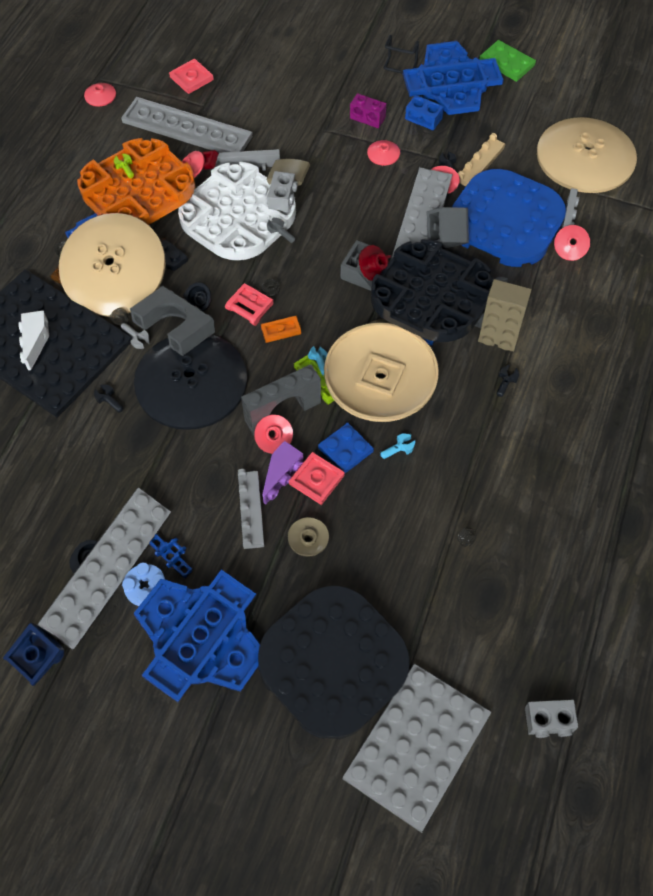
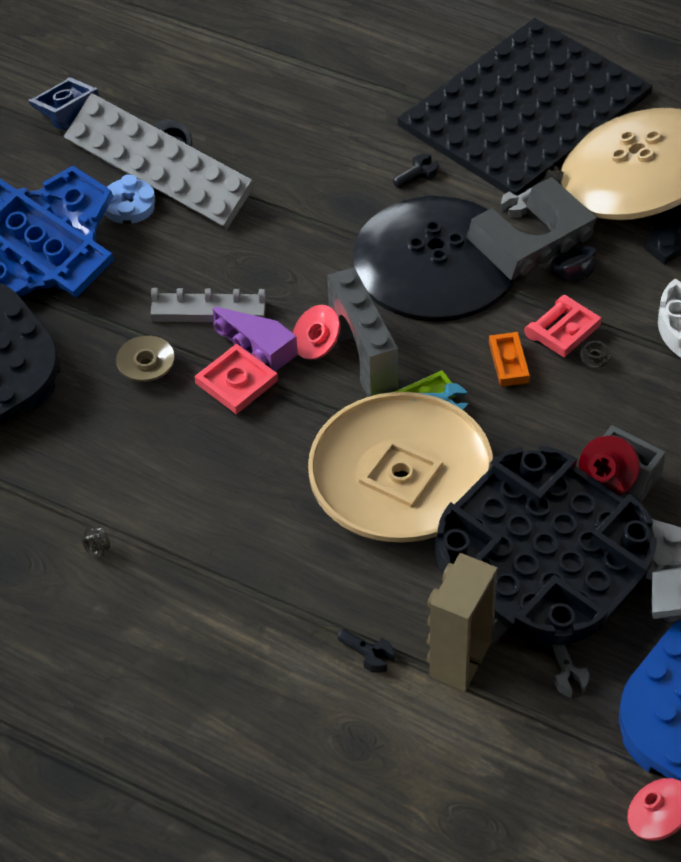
camera: 100 degrees right, 10 degrees down
white slope [19,310,49,370] -> none
blue piece [149,534,192,578] -> none
blue plate [318,423,374,473] -> none
medium azure bar [380,434,415,459] -> none

